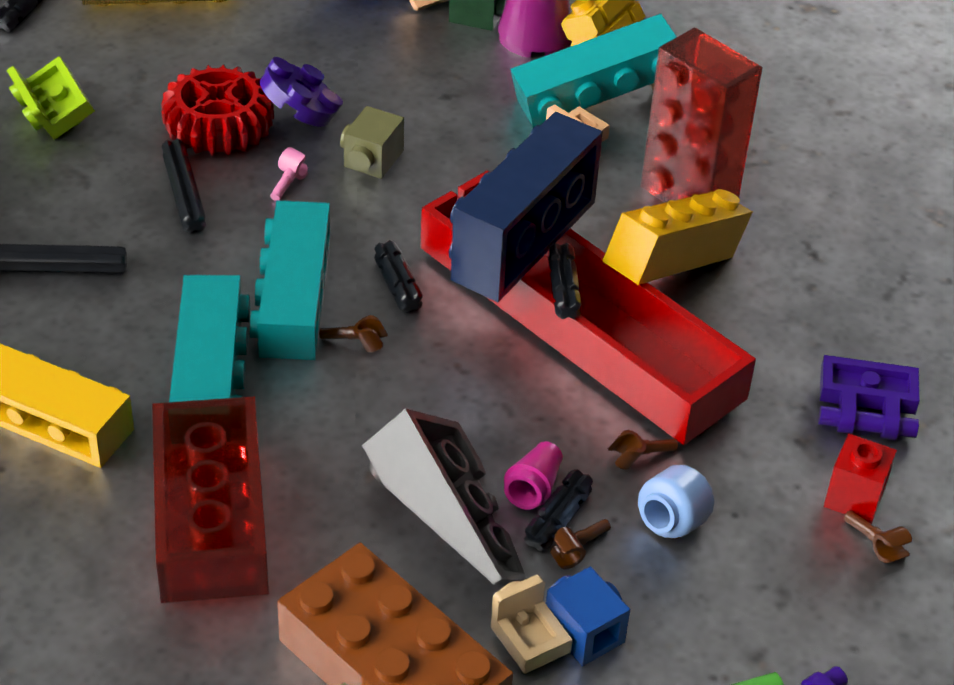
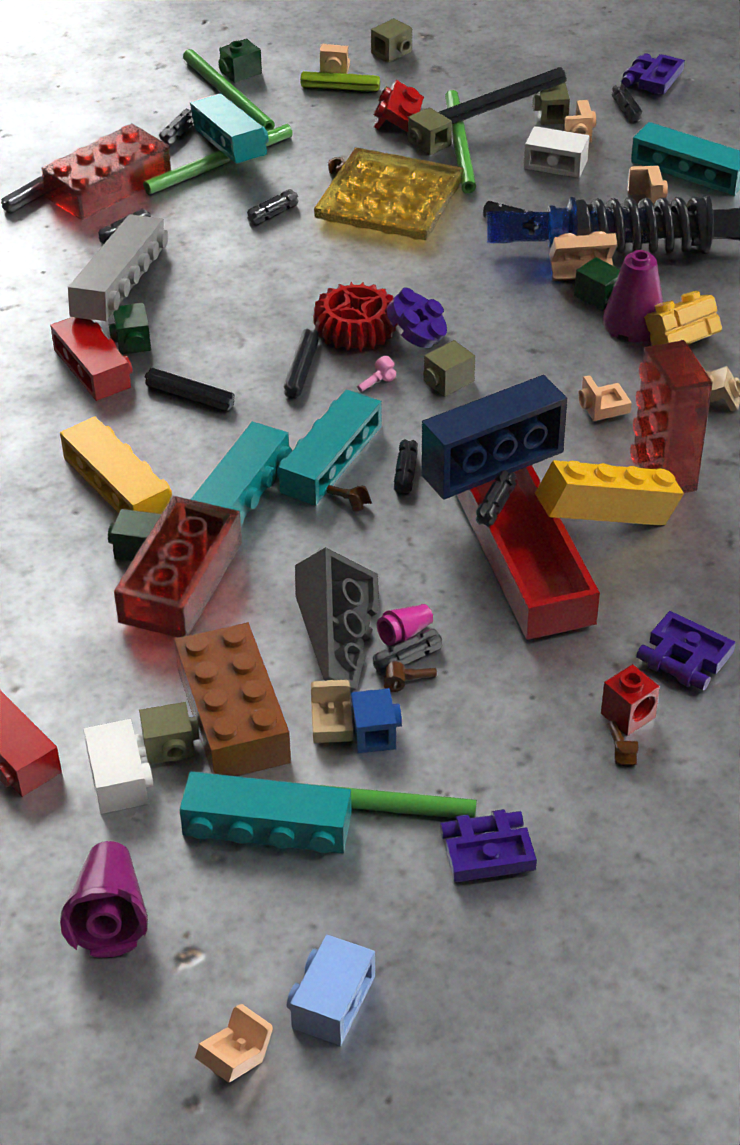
camera: 30 degrees right, 0 degrees up
lime bracket [7,56,95,140] -> none
teal brick [510,13,684,128] -> none
reddish brown hand [607,430,678,470] -> none
light blue head [638,465,714,539] -> none
none -> brick [108,509,165,564]

